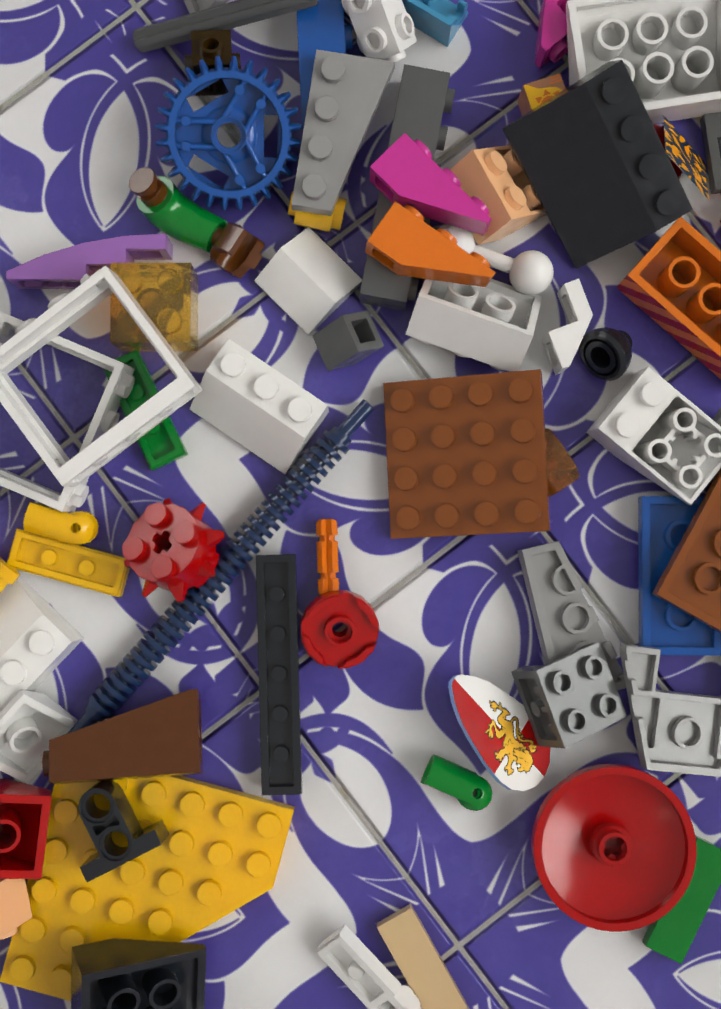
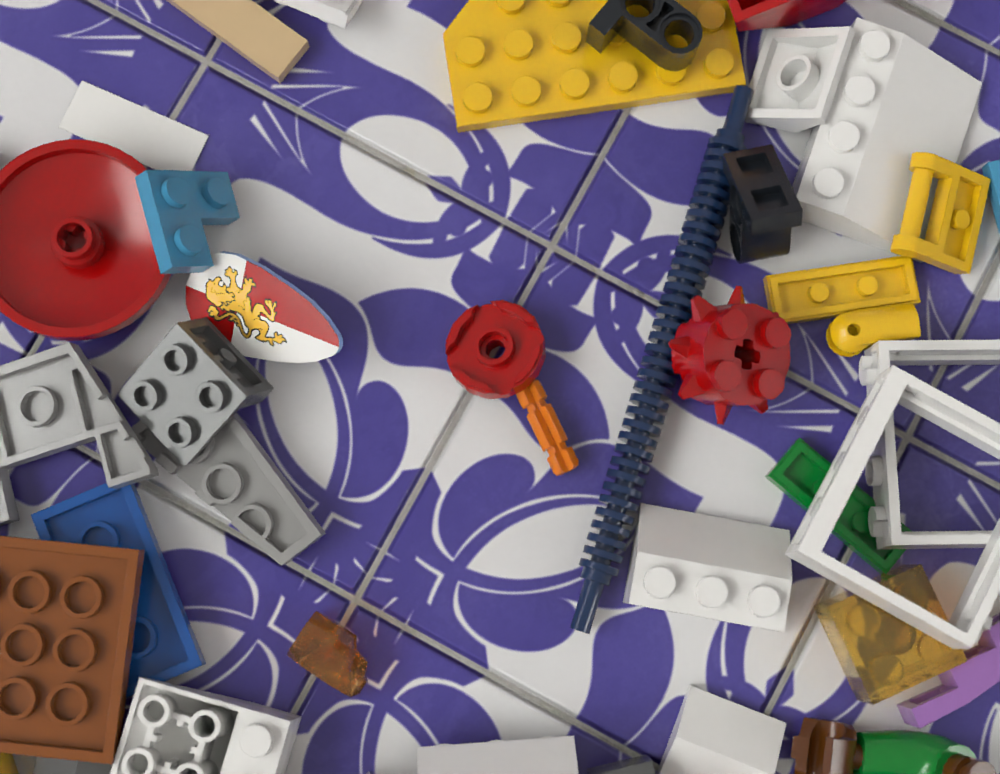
camera: 150 degrees right, 5 degrees down
reddish brown slope [42,689,203,784] -> none
black plate [256,554,303,796] -> none
dark grey brick [313,310,384,371] -> none
dark orange plate [383,369,551,539] -> none
green piece [420,754,493,811] -> none
none -> white sticker [58,81,209,171]
none -> dark azure plate [135,170,240,274]
none -> black tile [723,144,803,264]

